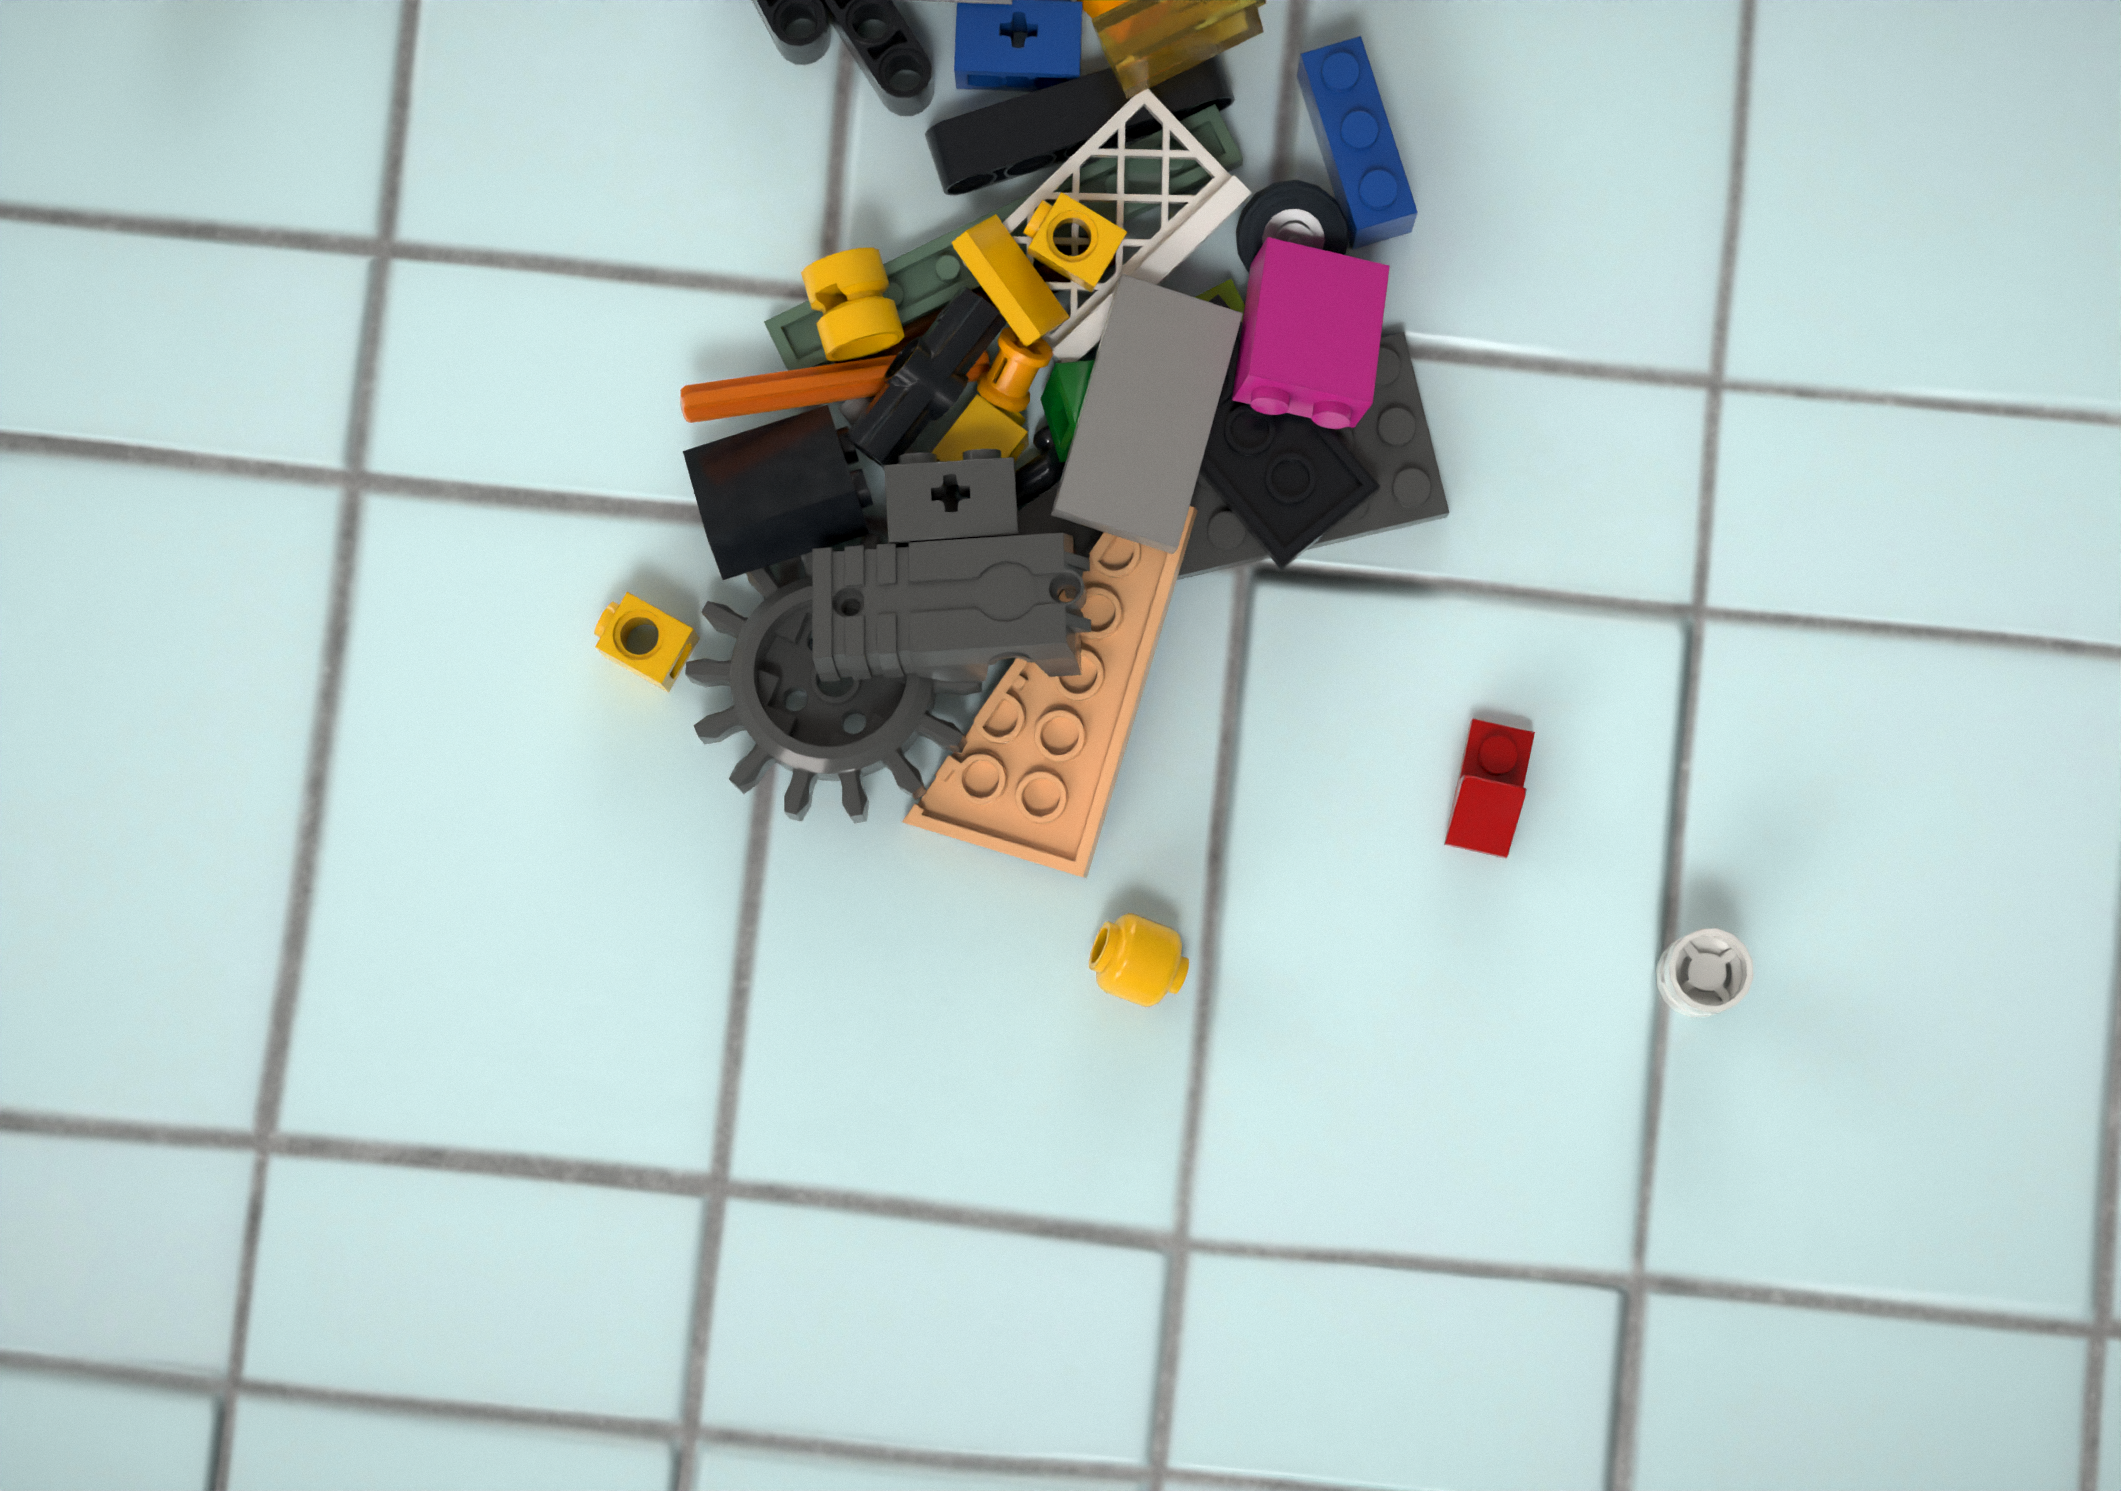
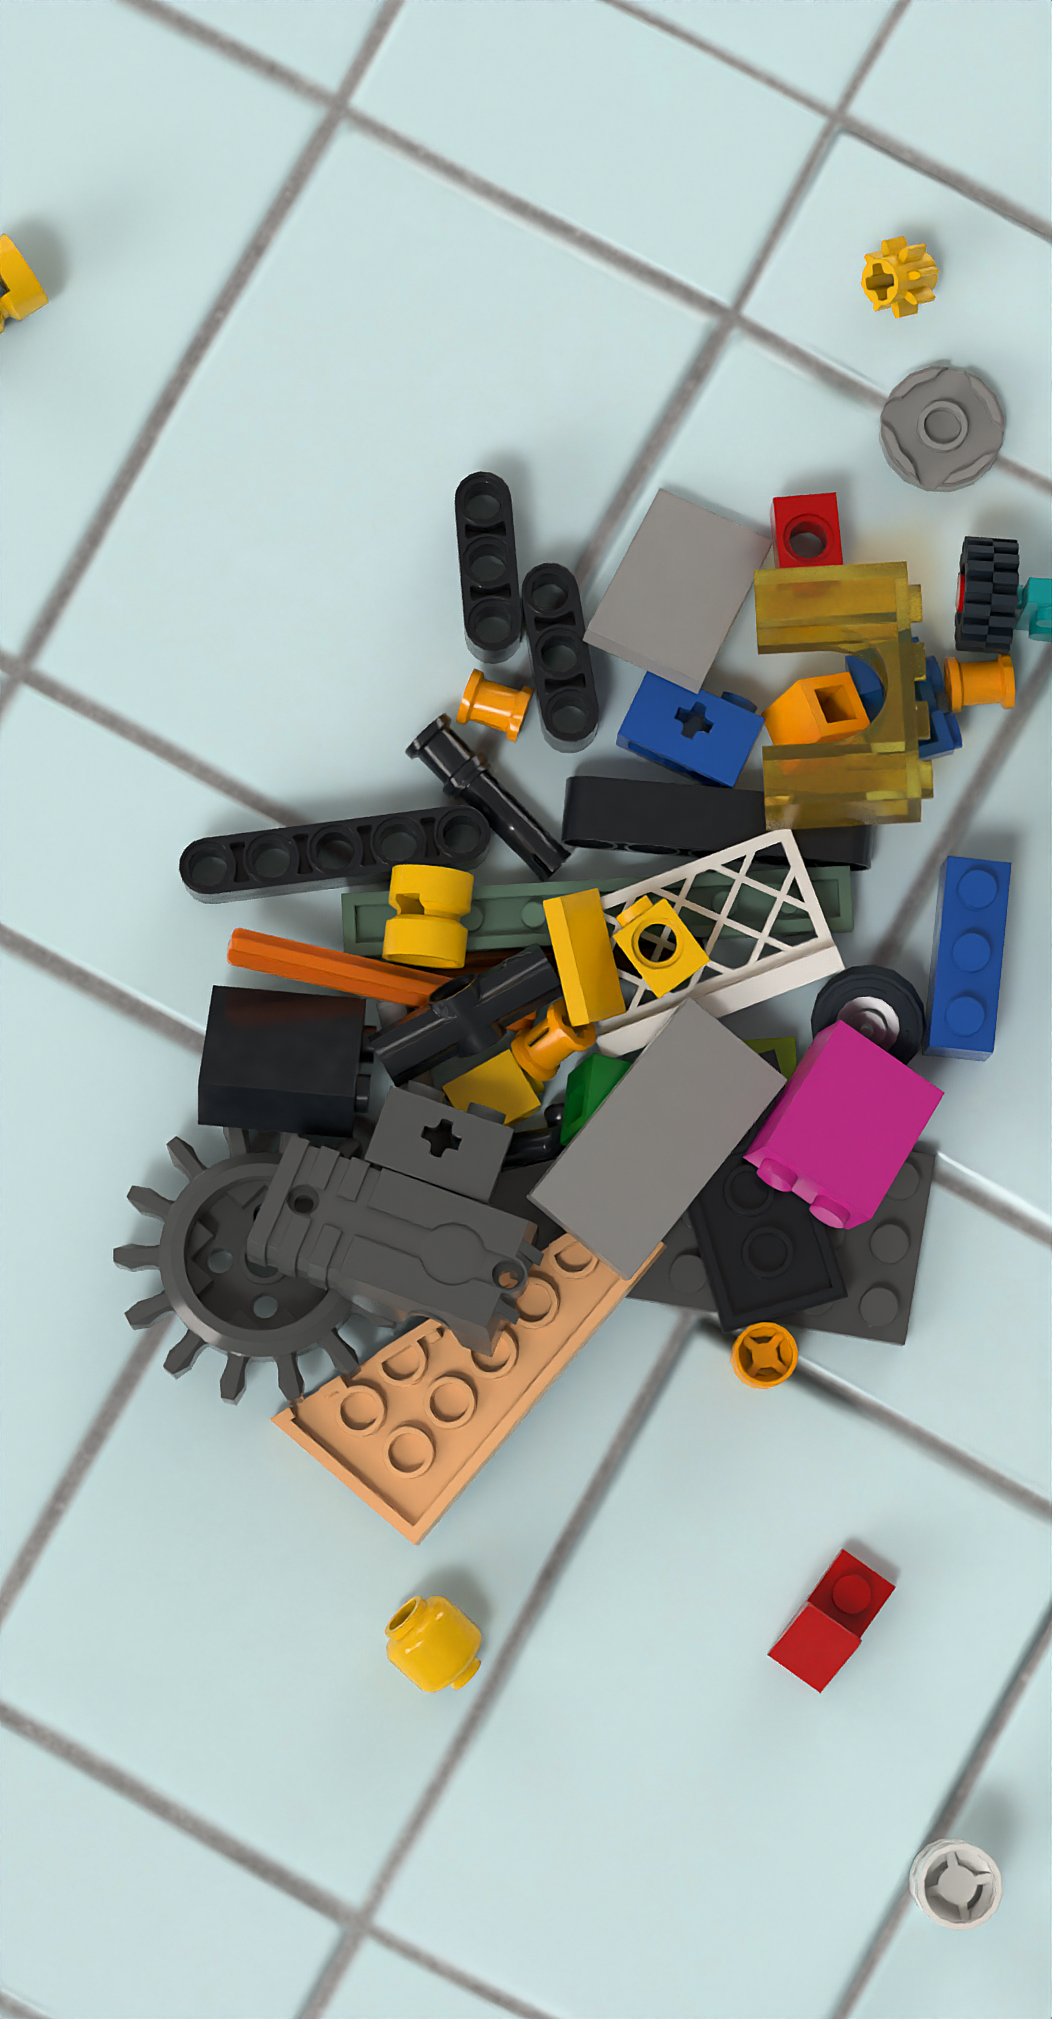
camera: 15 degrees right, 0 degrees up
yellow brick [594,592,700,693] -> none
none -> black beam [179,805,490,904]
none -> black pin [405,713,572,882]
none -> light orange bush [456,668,534,743]
none -> light orange wheel [730,1322,798,1389]

